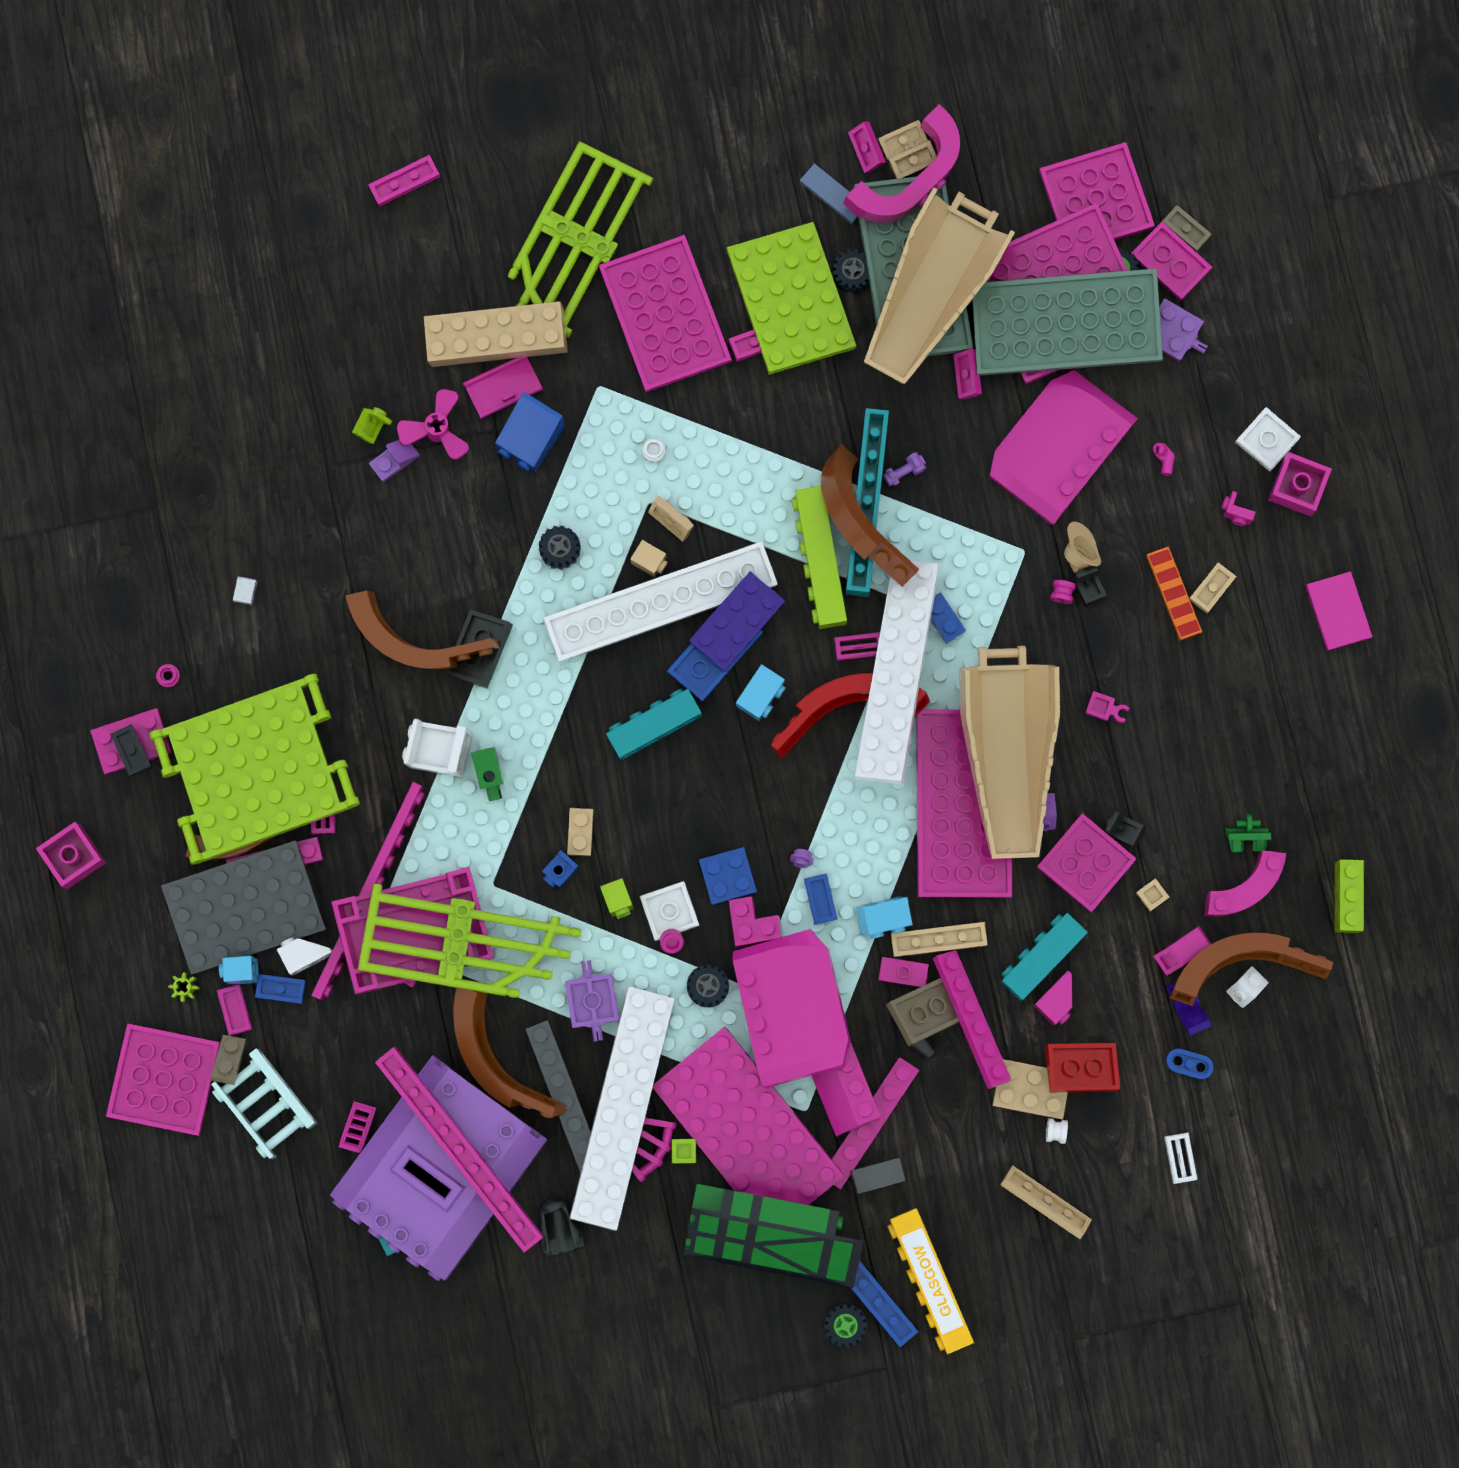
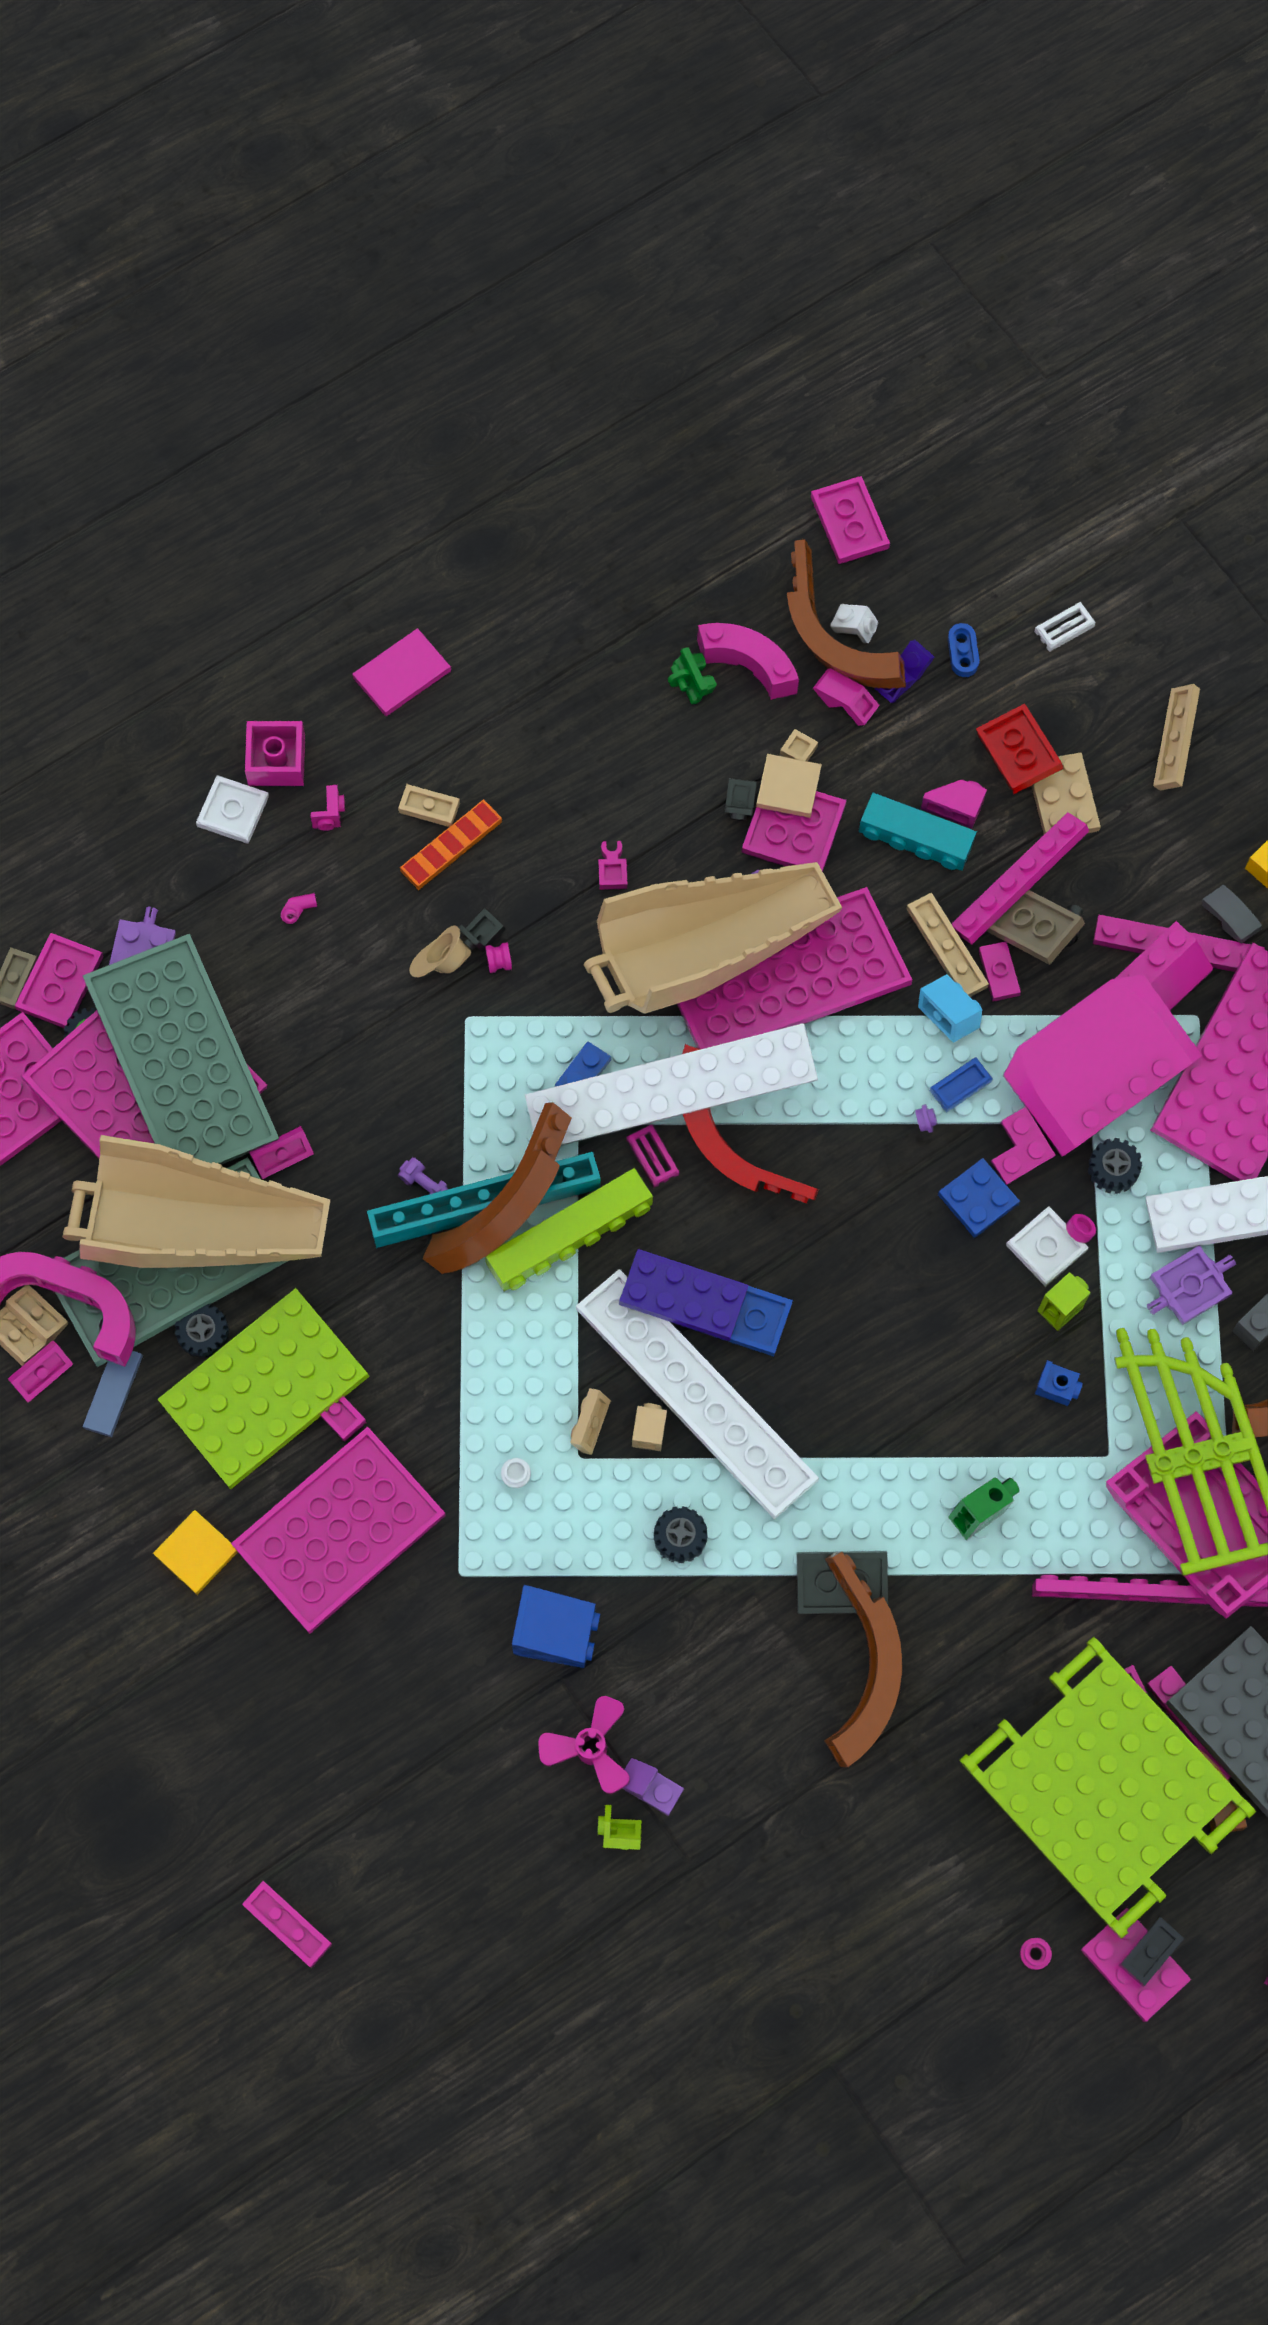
camera: 115 degrees left, 10 degrees down
flat silver piece [233,576,257,606] -> none
white panel [402,719,473,777] -> none
tan brick [424,302,568,367] -> none
dark pink door [463,357,543,419] -> none
lime piece [508,141,654,338] -> none
tan plate [567,808,594,857] -> none
teal brick [606,689,702,761] -> none
medium azure brick [736,664,786,721] -> none
dark pink slope [989,370,1138,526] -> none
white wheel [1046,1118,1068,1144] -> none
lime brick [1335,860,1364,933] -> none
none -> yellow tile [153,1510,238,1595]
none -> tan tile [756,754,822,818]
none -> dark pink plate [811,476,890,564]

